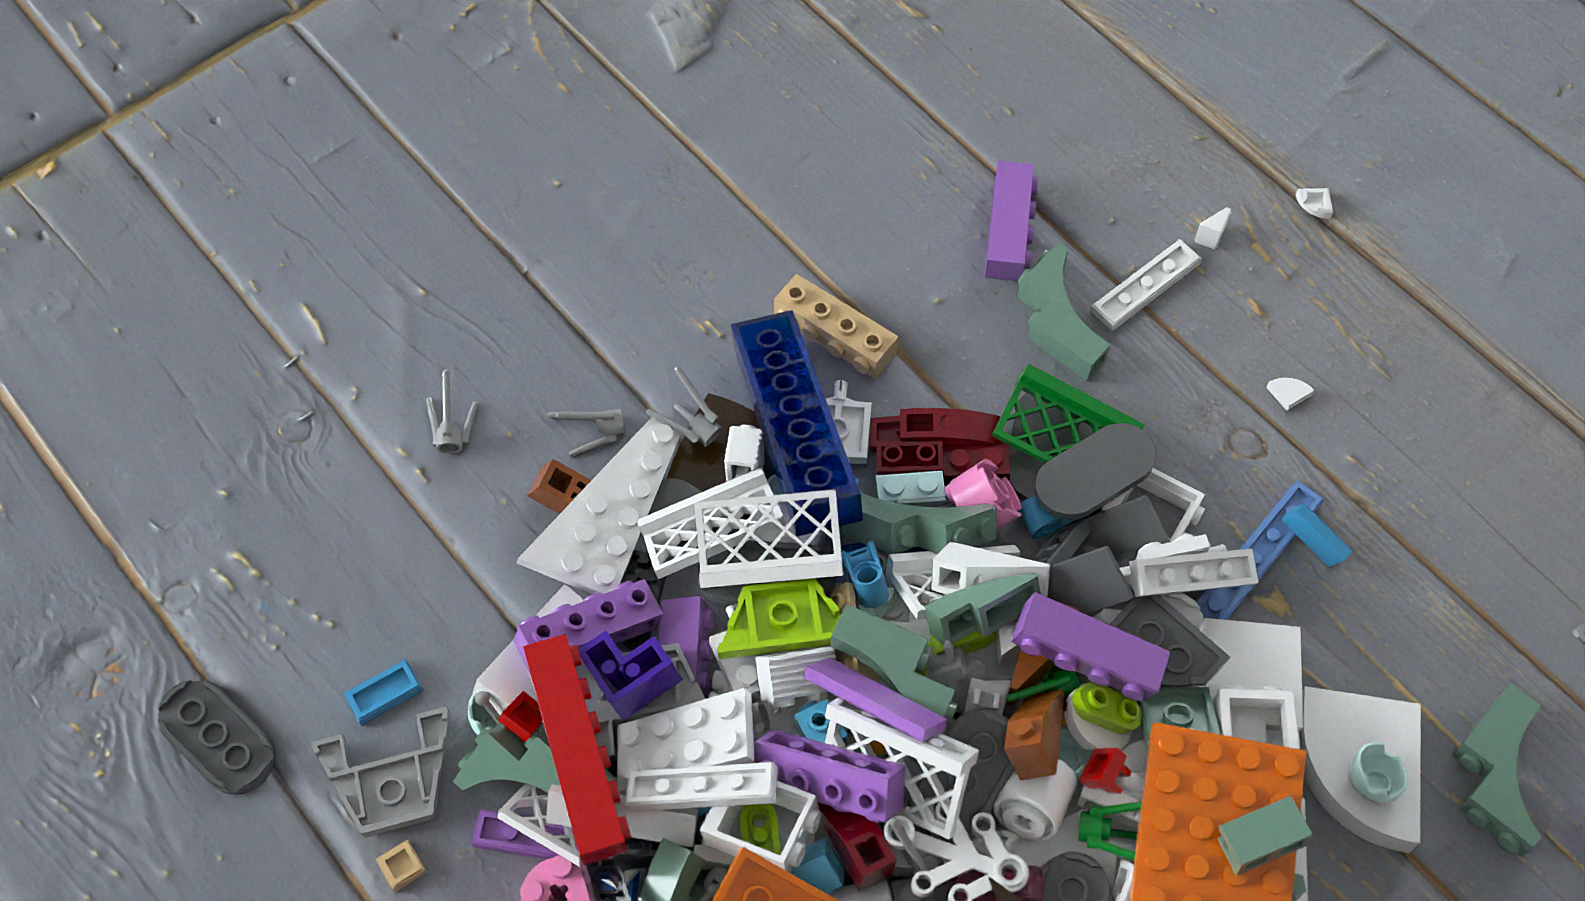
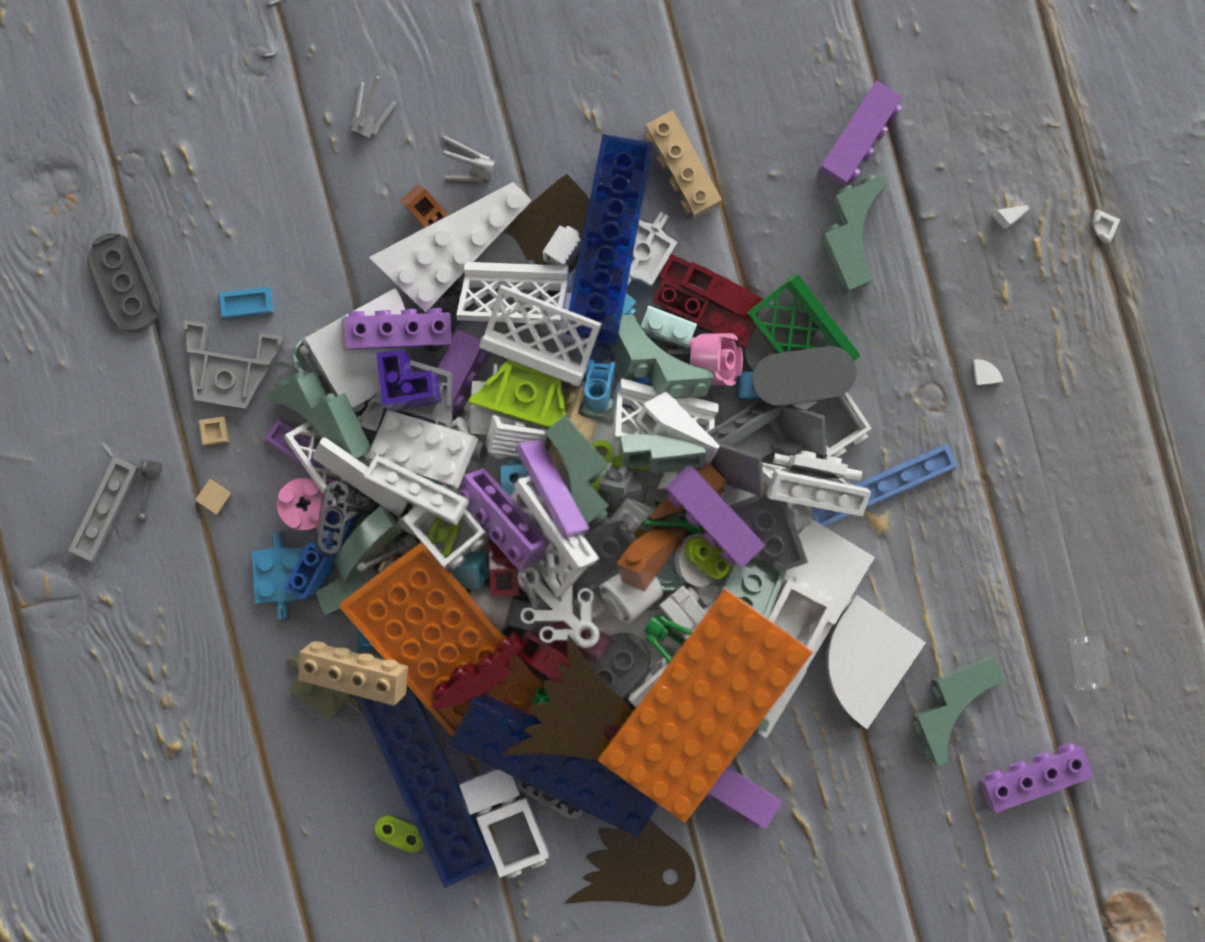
camera: 15 degrees right, 25 degrees up
red tile [498,691,544,742] -> none
red brick [523,634,632,866] -> none
light grey plant [646,366,722,447] -> none
red tile [1079,747,1131,794] -> none
white tile [1090,239,1202,331] -> none
sand green hinge [1218,796,1313,876] -> none
dark azure tile [1281,503,1352,567] -> none
light aqua hair [1349,742,1408,803] -> none

